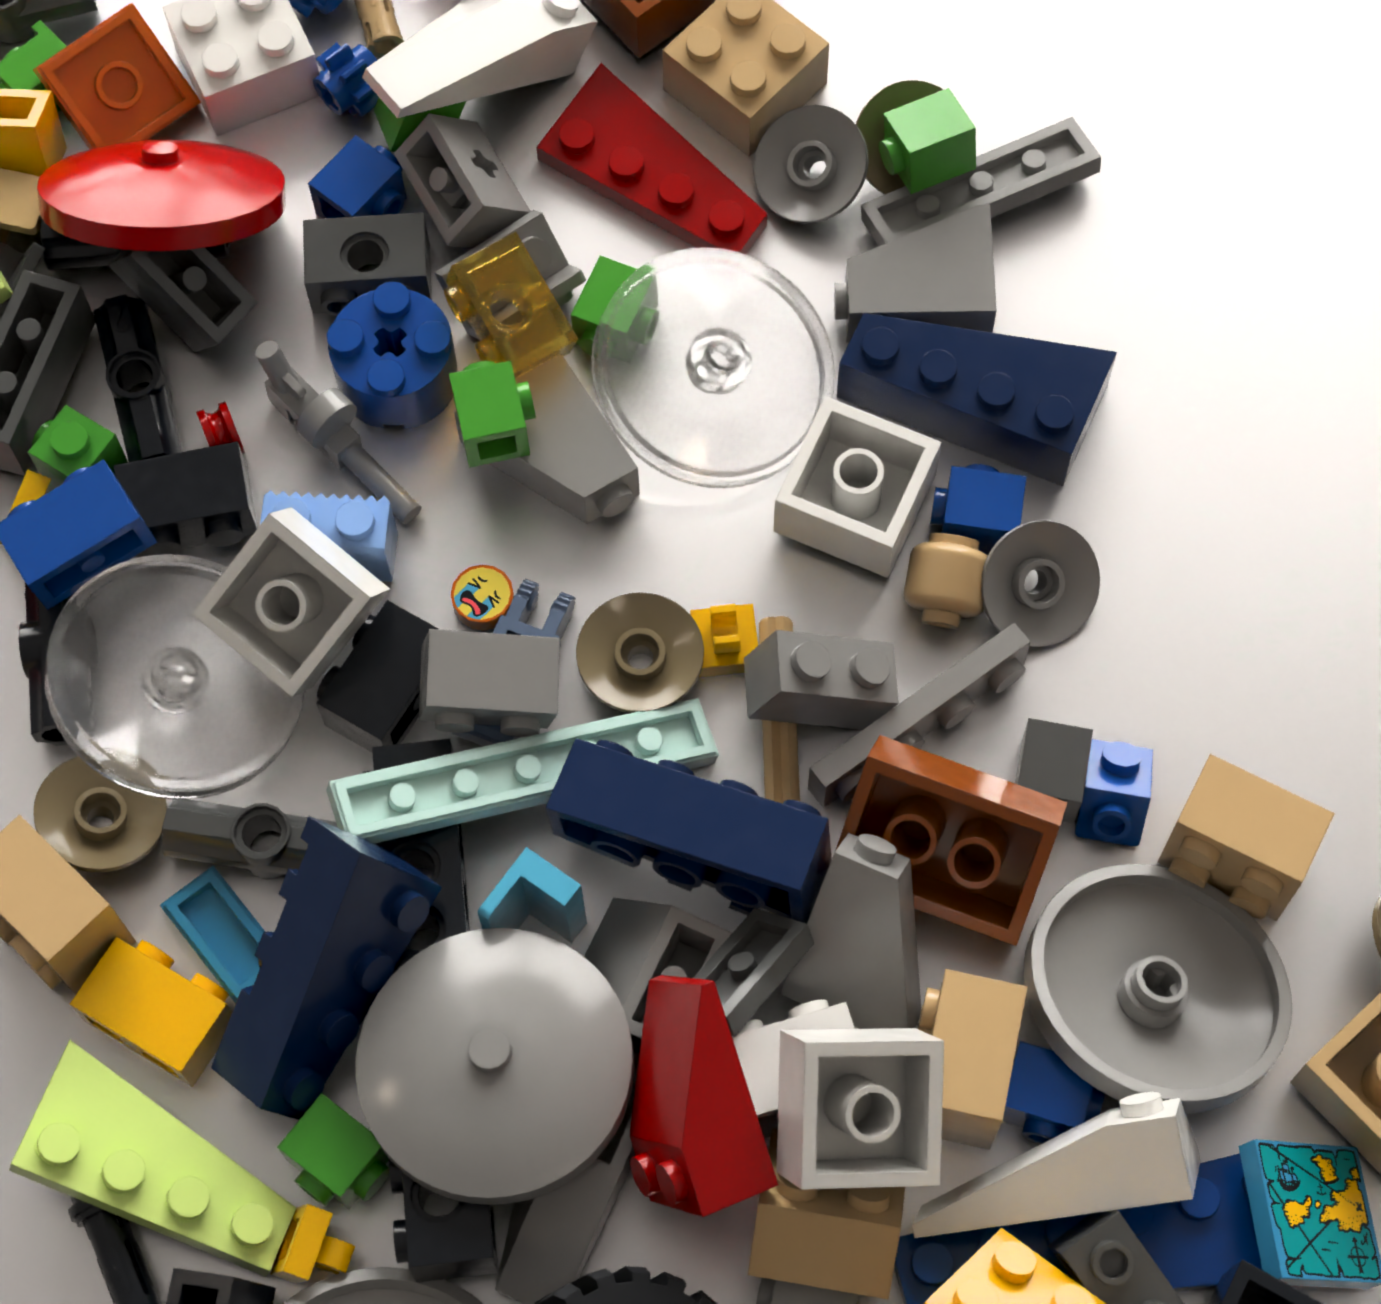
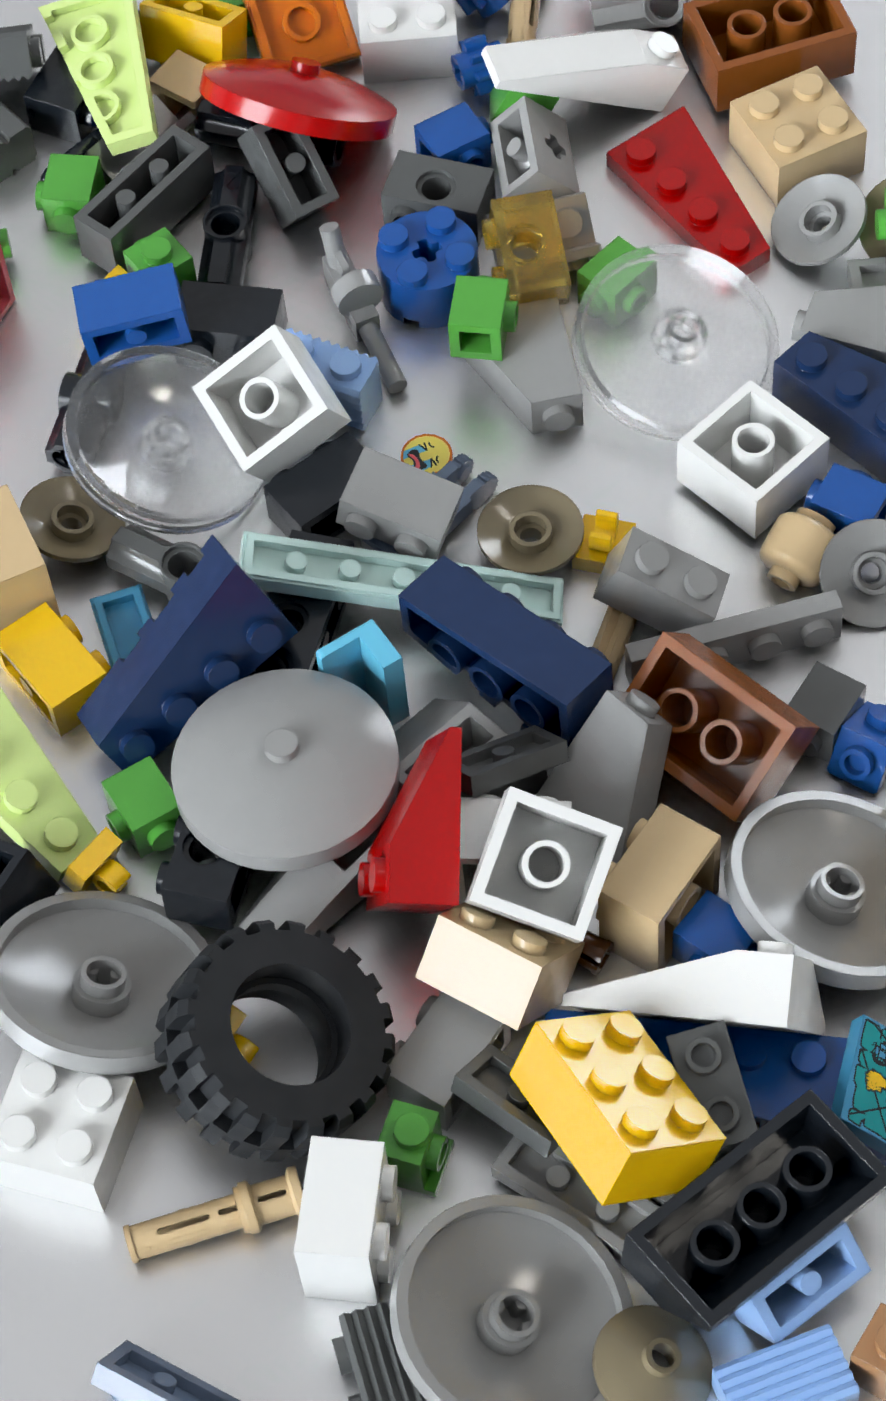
camera: 25 degrees right, 10 degrees down
red bush [196,401,245,454] -> none

